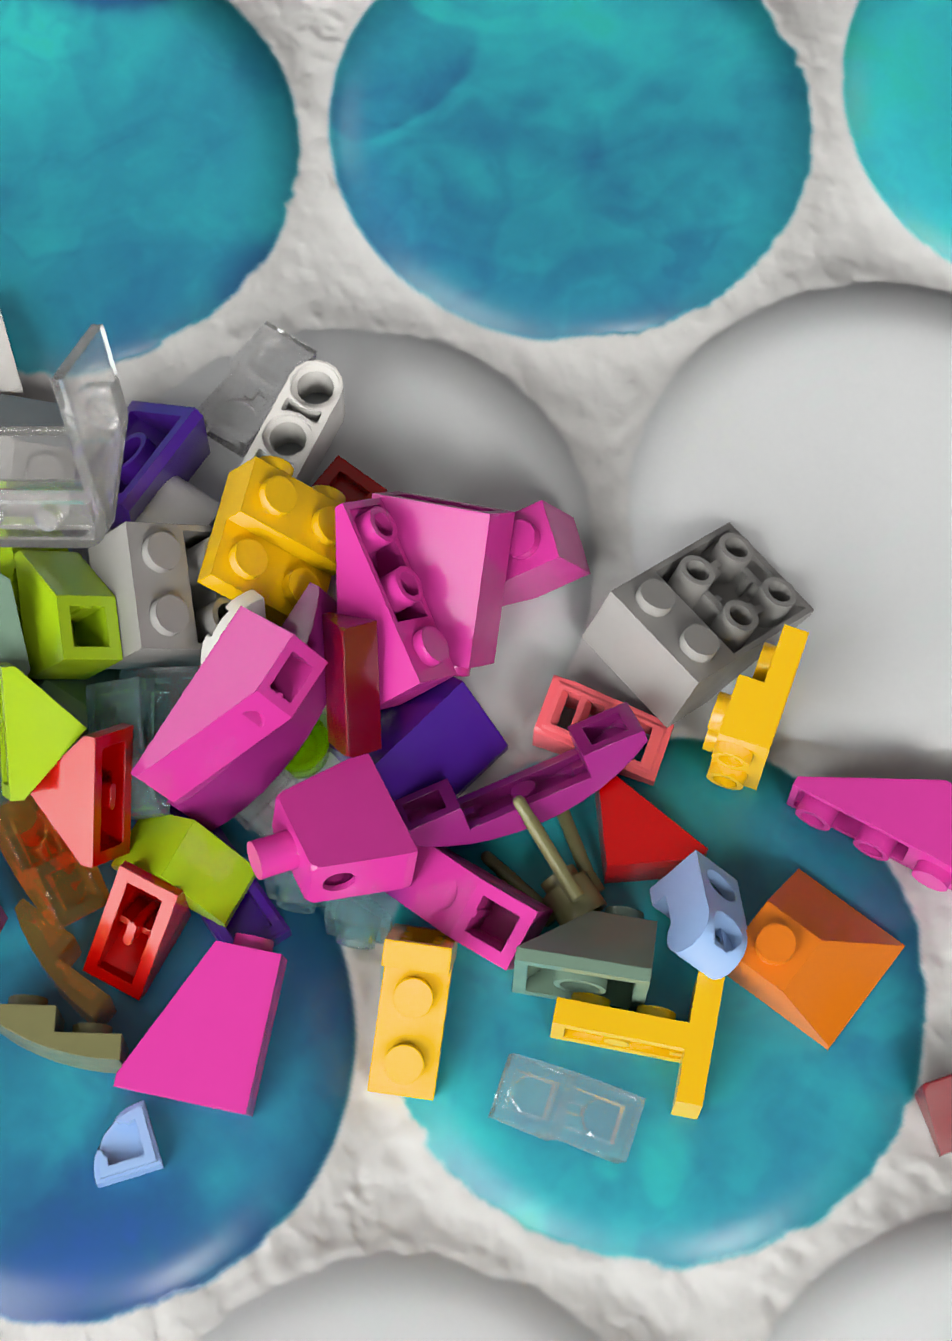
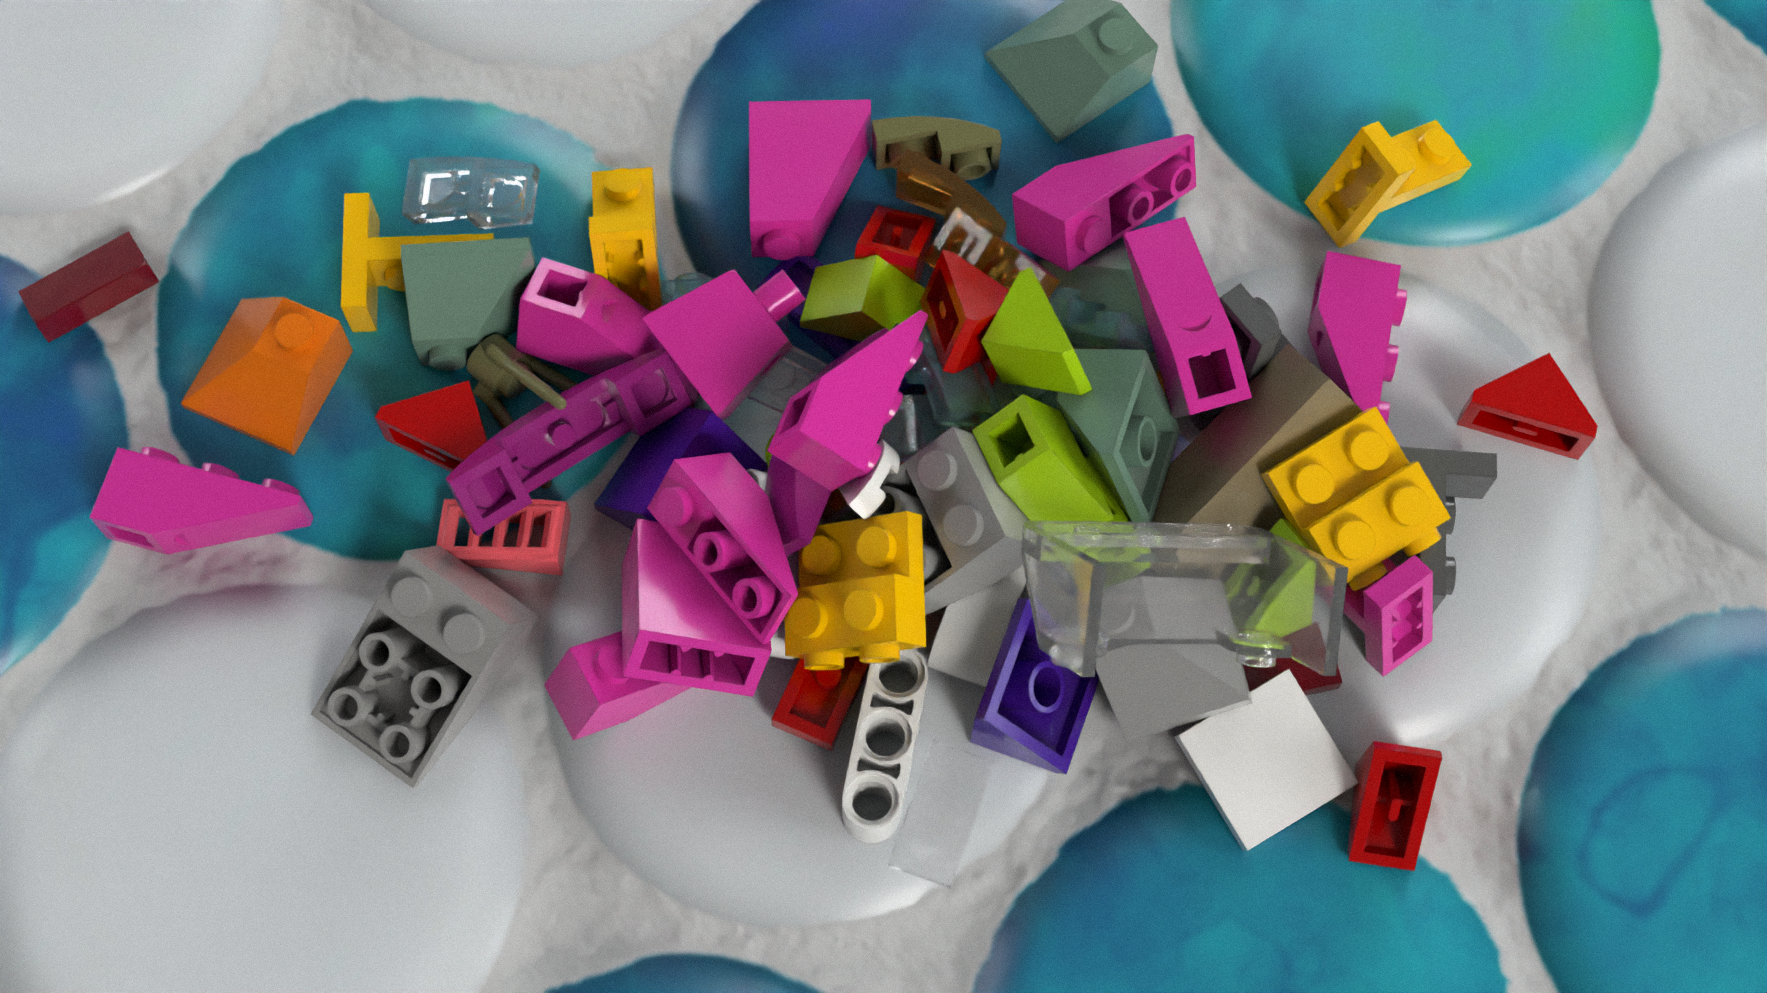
camera: 165 degrees right, 0 degrees up
light blue tile [94,1100,164,1188] -> none
dark red slope [322,612,382,758] -> none
light blue leg [649,850,747,980] -> none
yellow plate [702,624,809,790] -> none

